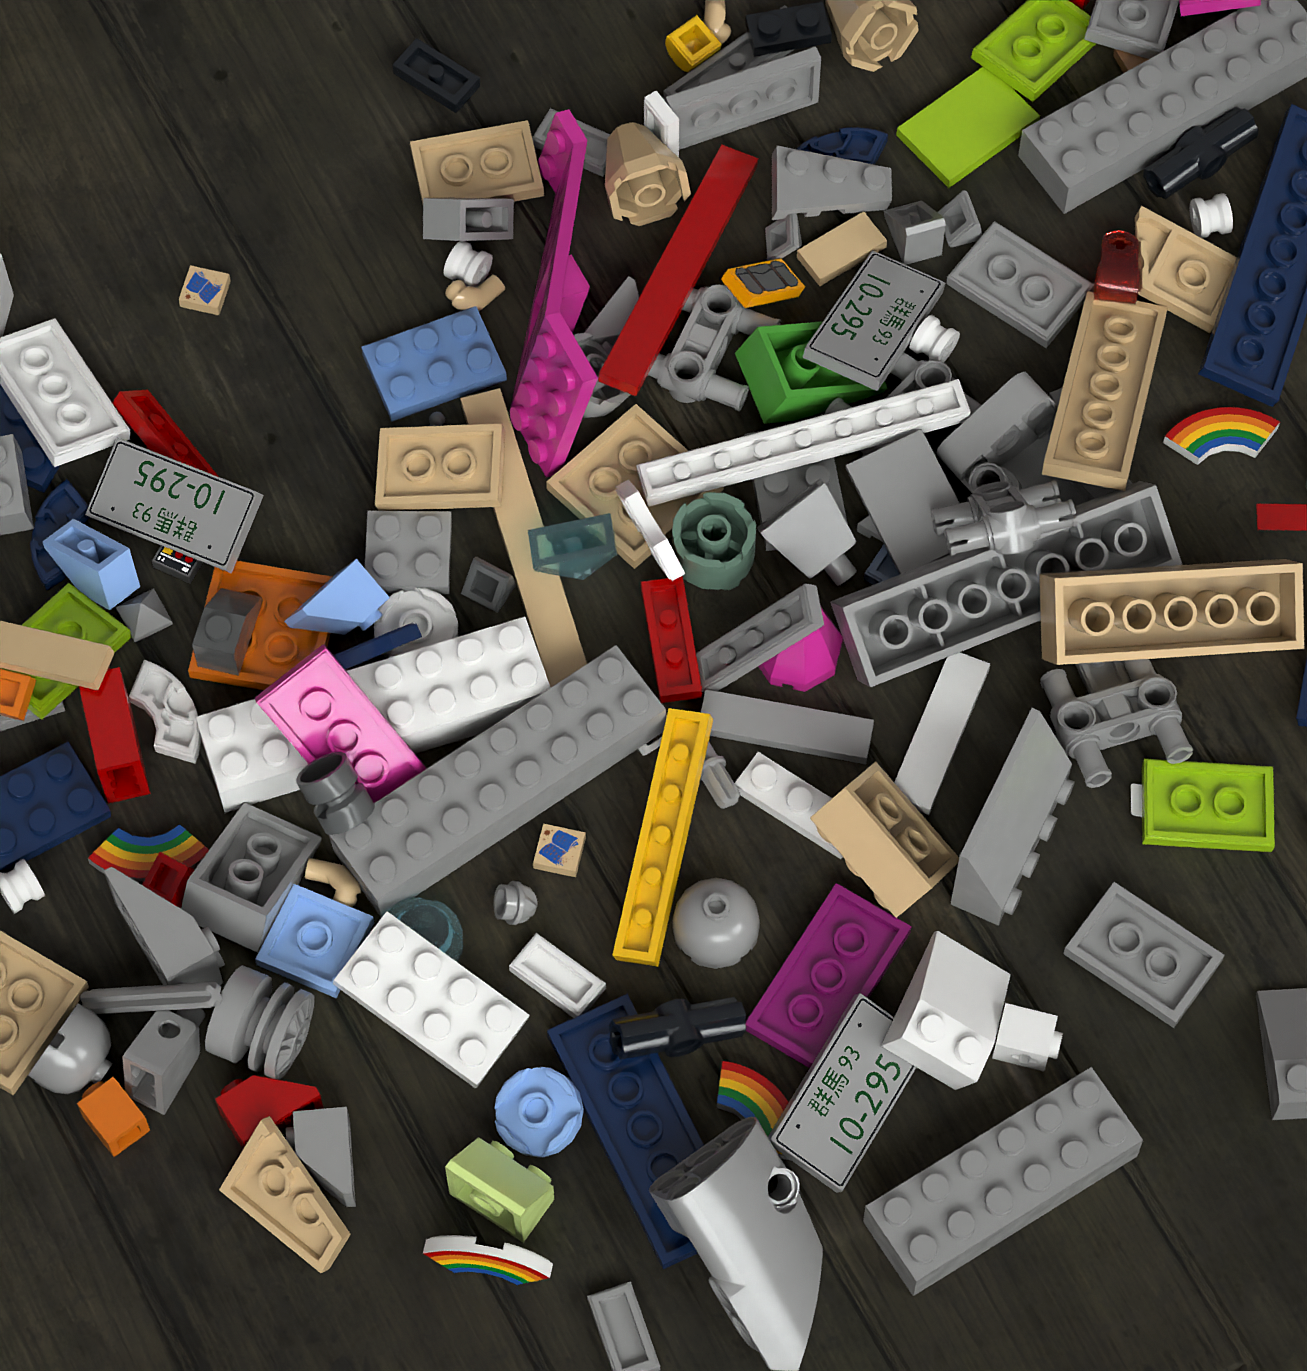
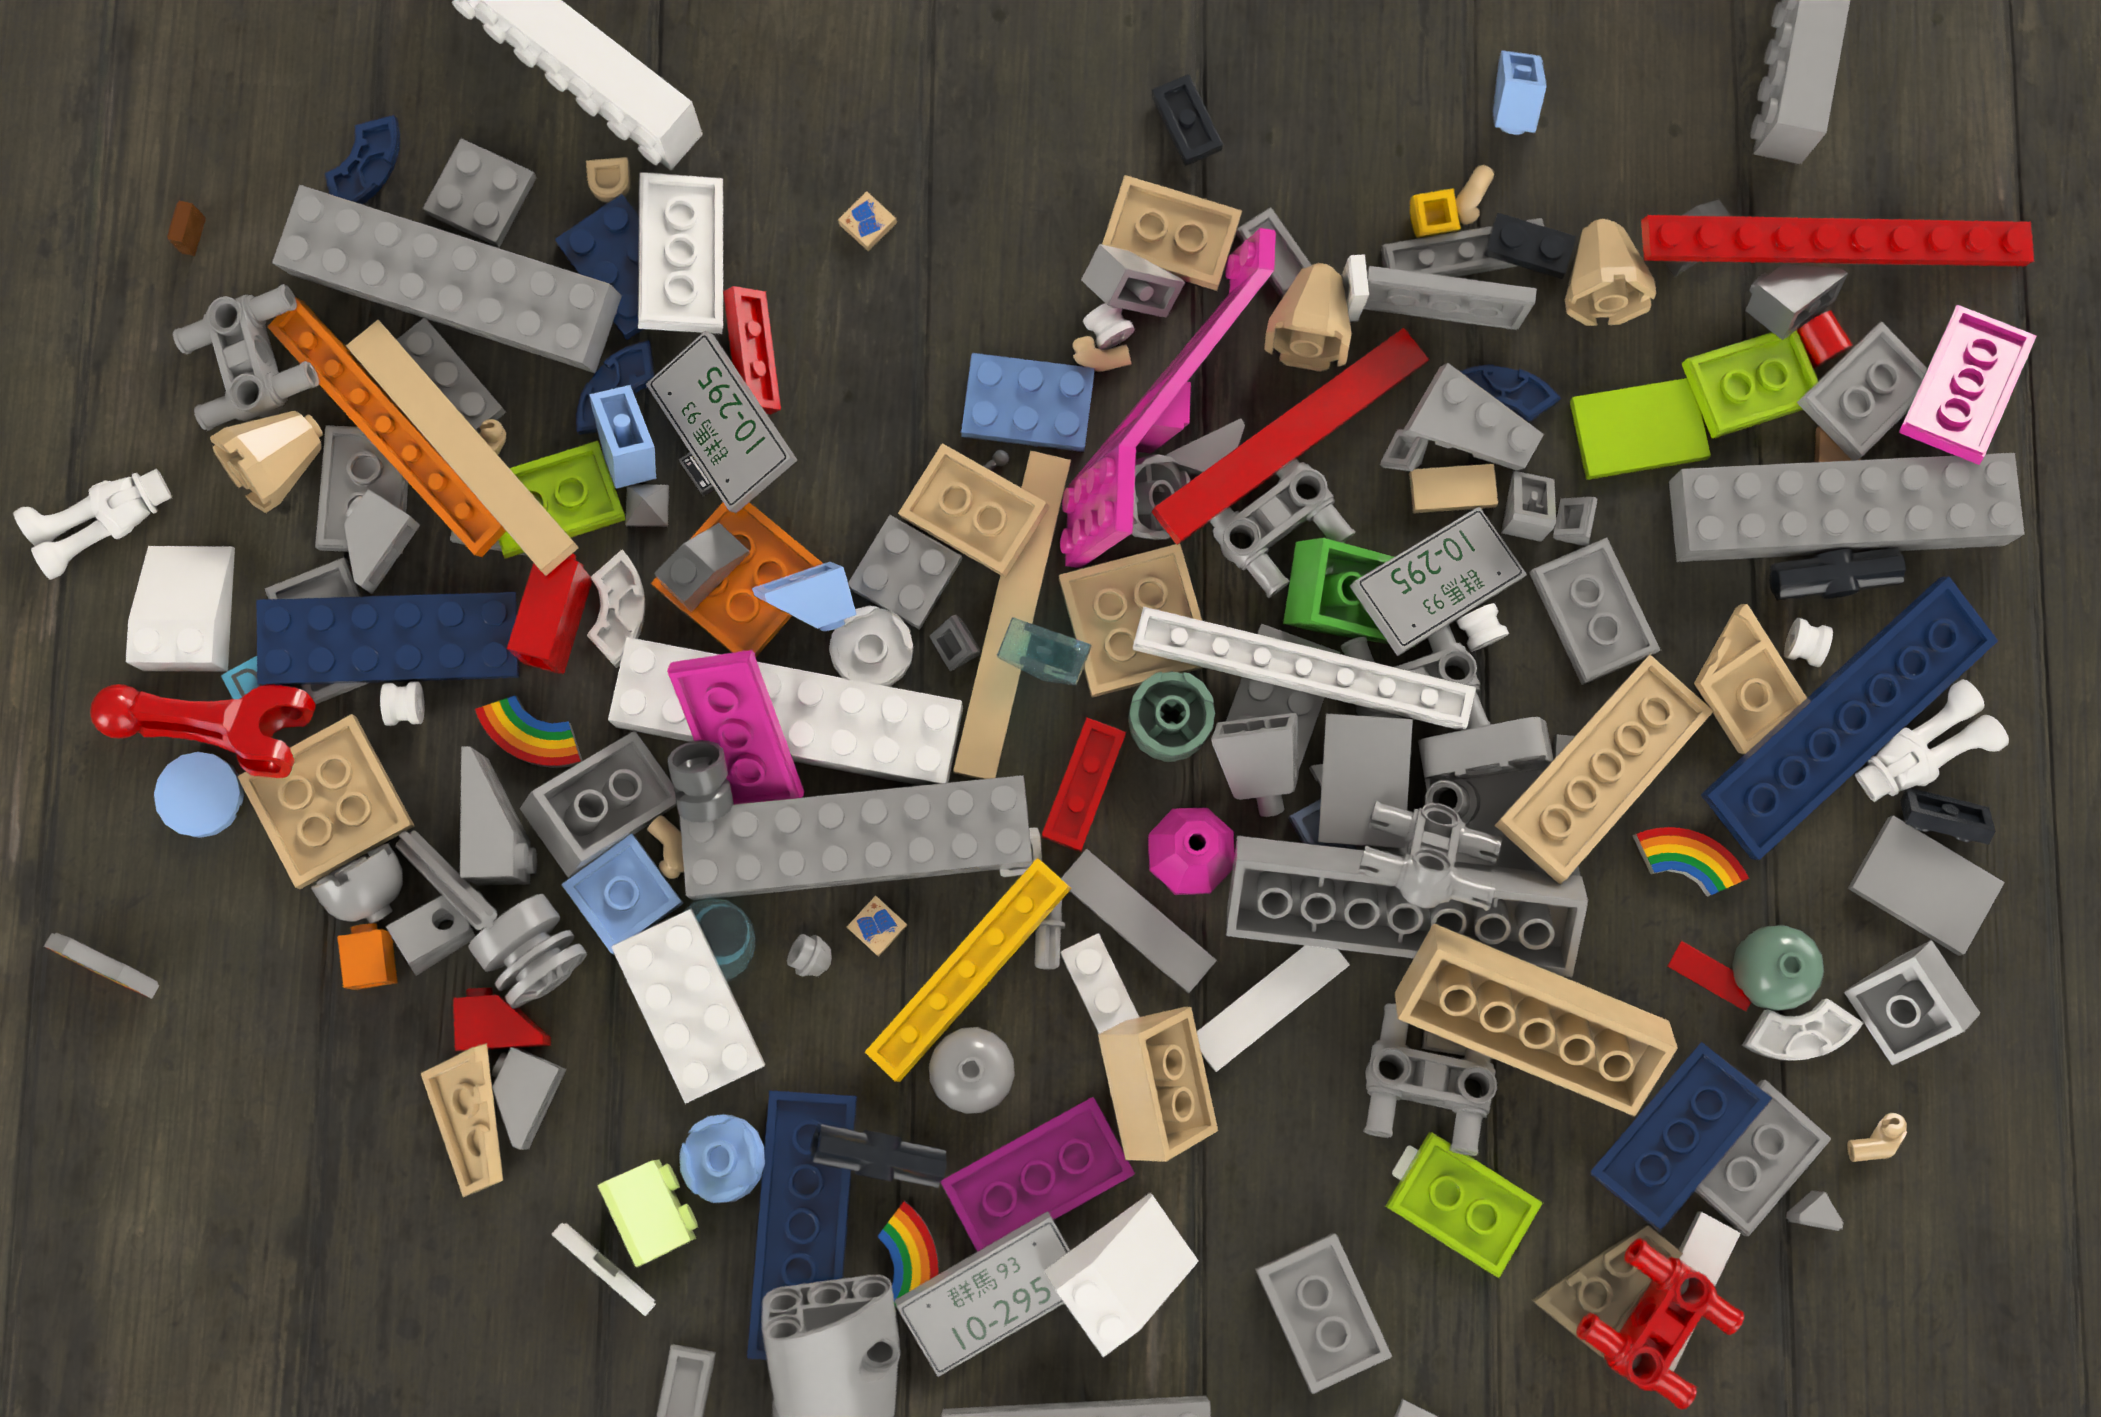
camera: 25 degrees right, 15 degrees up
red tile [142,852,194,908] -> none
dark blue tile [334,622,422,670] -> none
white tile [509,933,606,1018] -> none
white tile [615,479,685,581] -> none
light grey tile [696,583,824,692] -> none
tile [721,258,805,308] -> none
light grey slope [951,708,1075,926] -> none
white brick [992,1003,1063,1071] -> none
clear red piece [1094,230,1140,305] -> none

